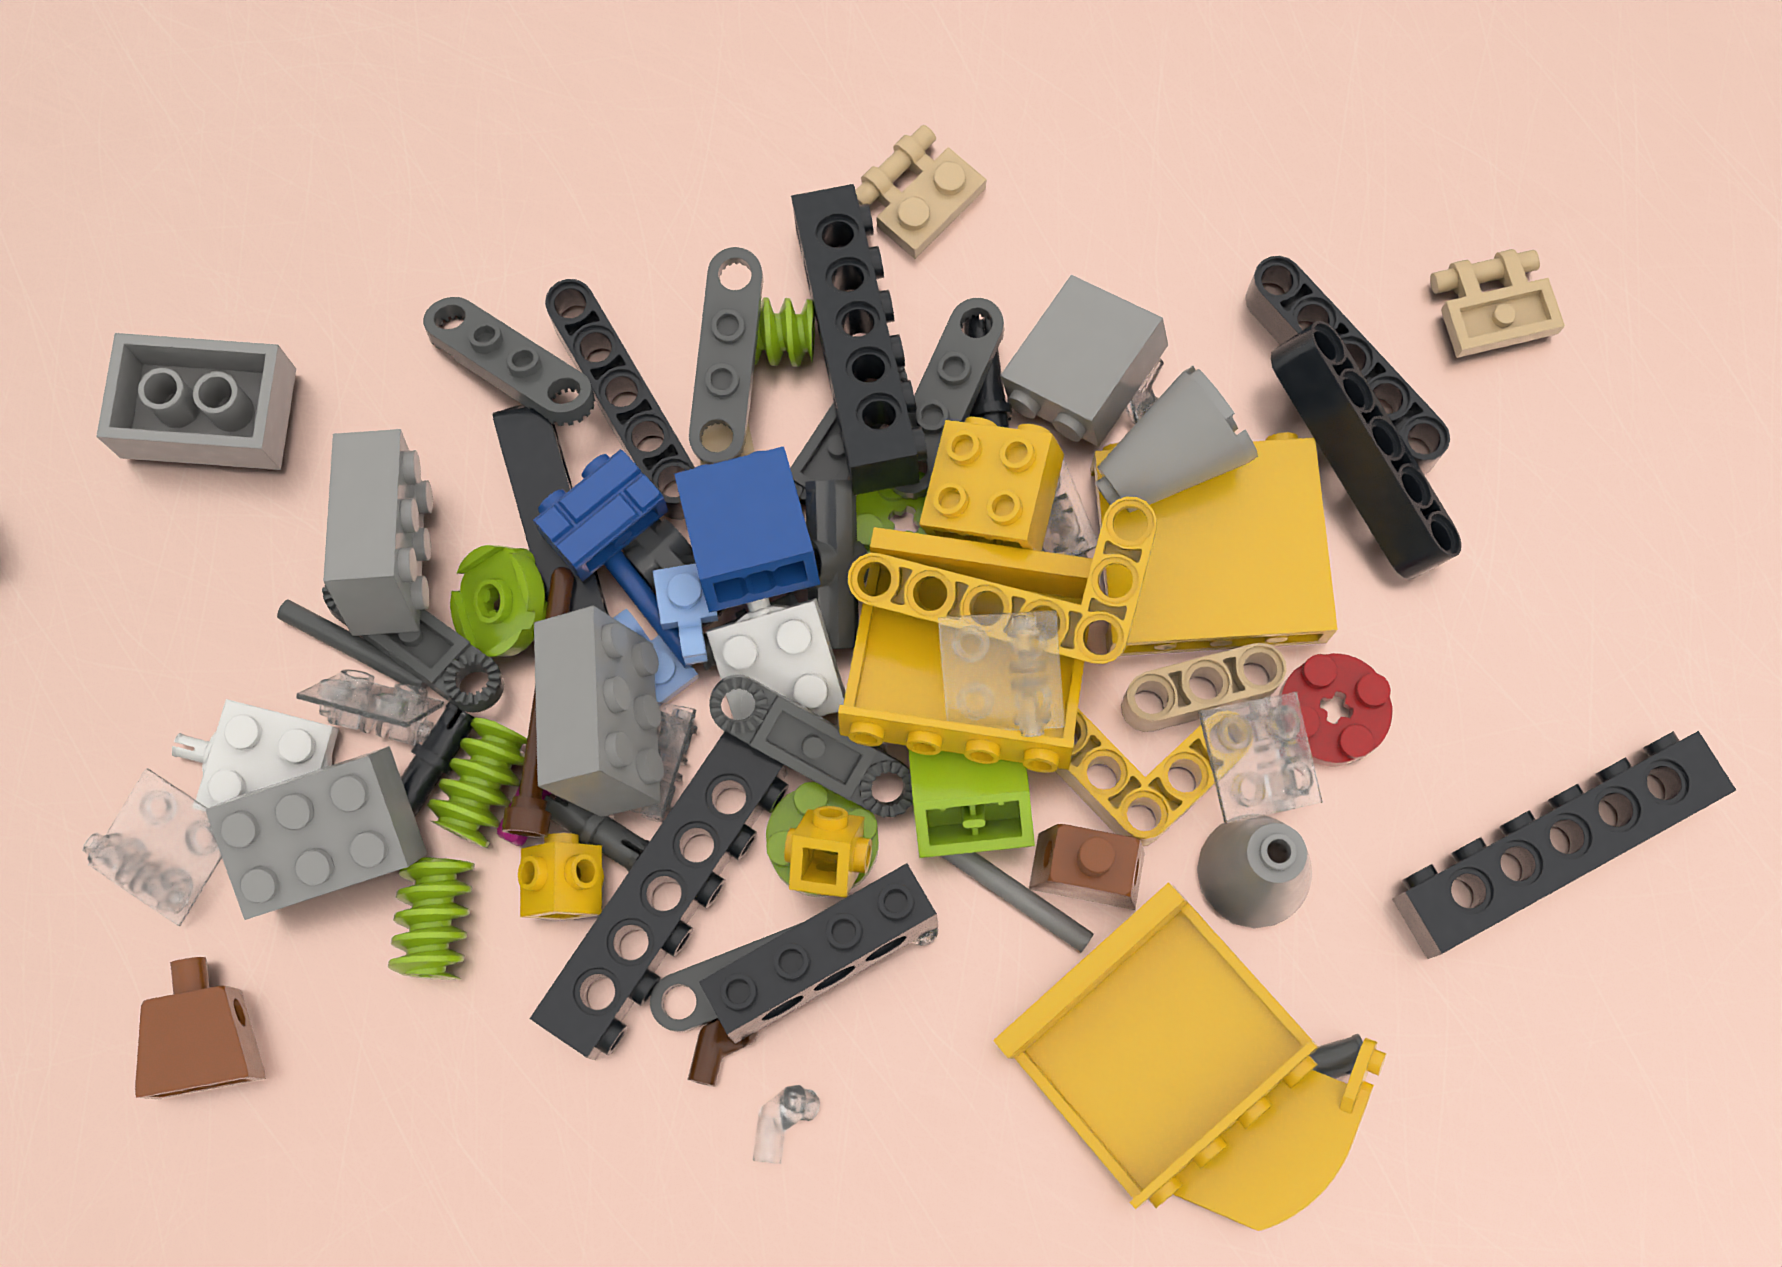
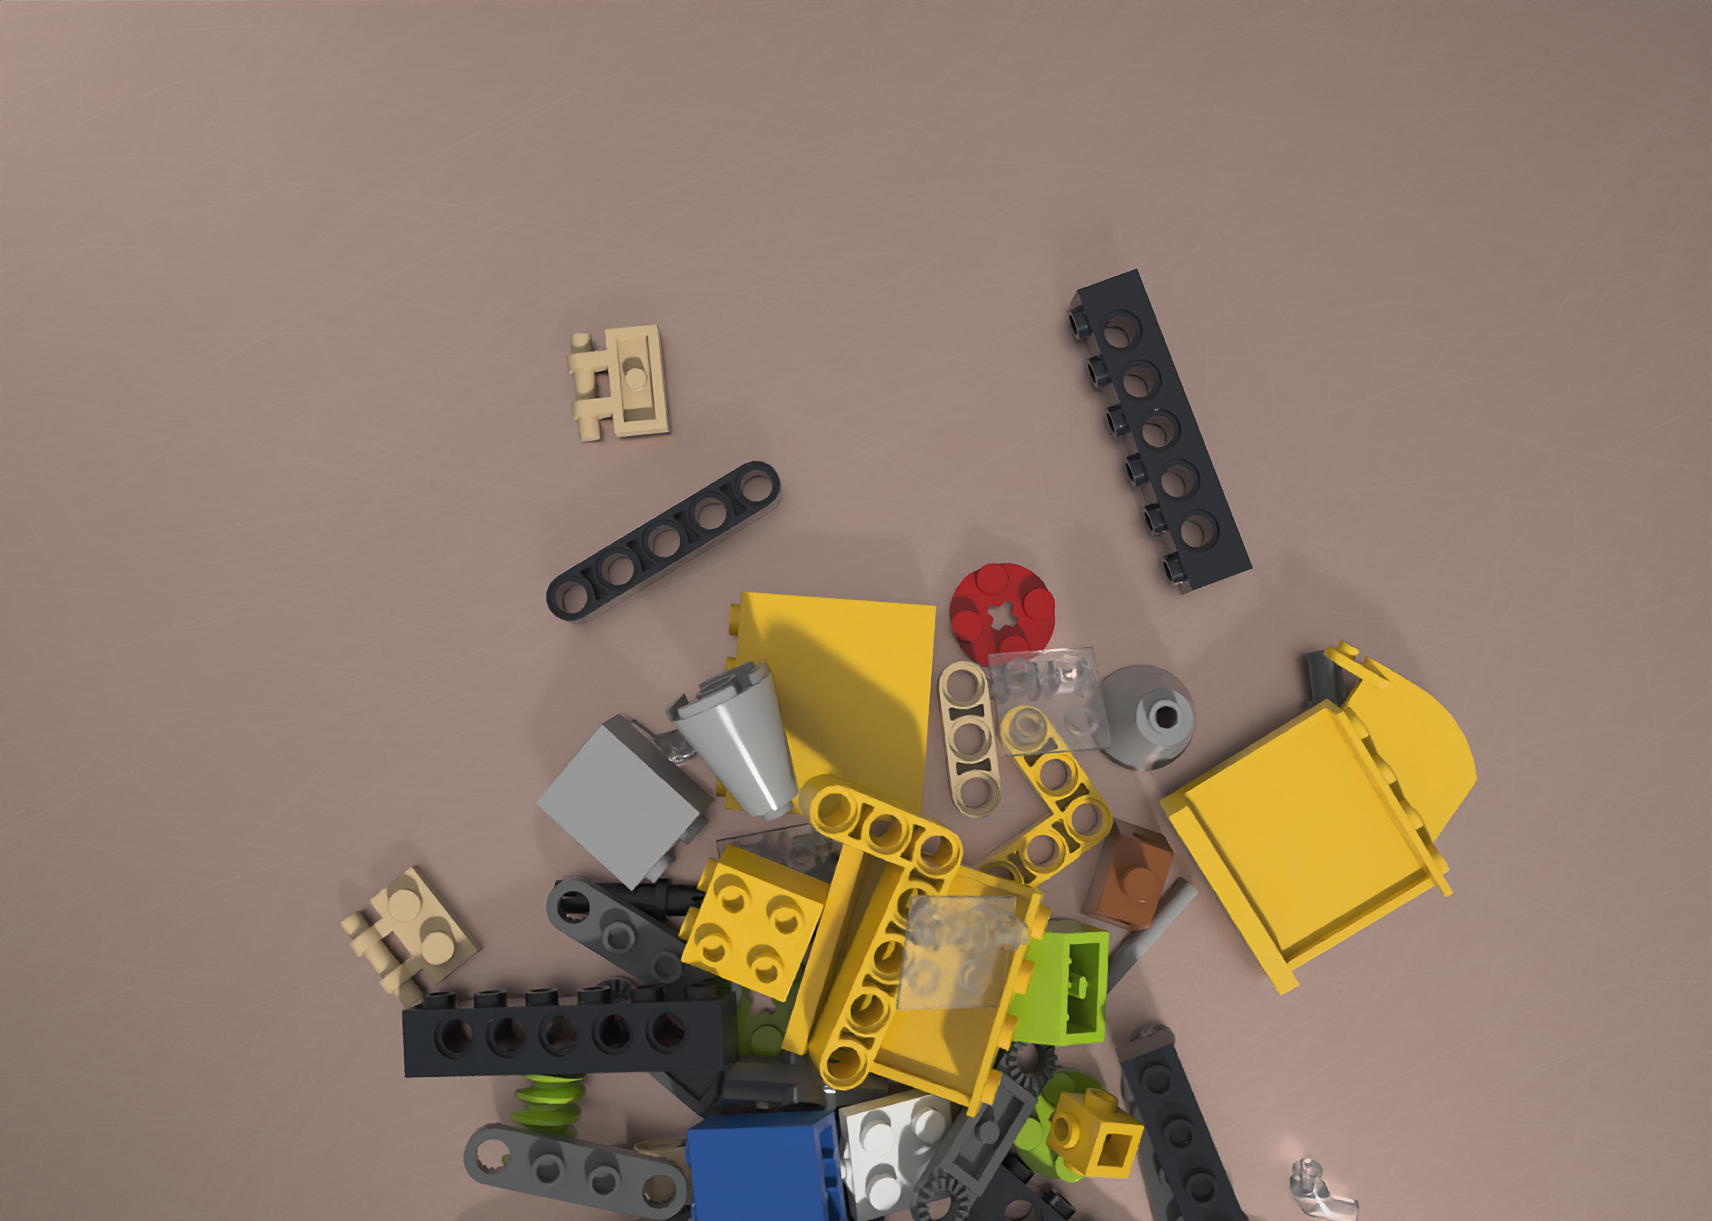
camera: 85 degrees left, 10 degrees up
black beam [1271,321,1462,580] -> none

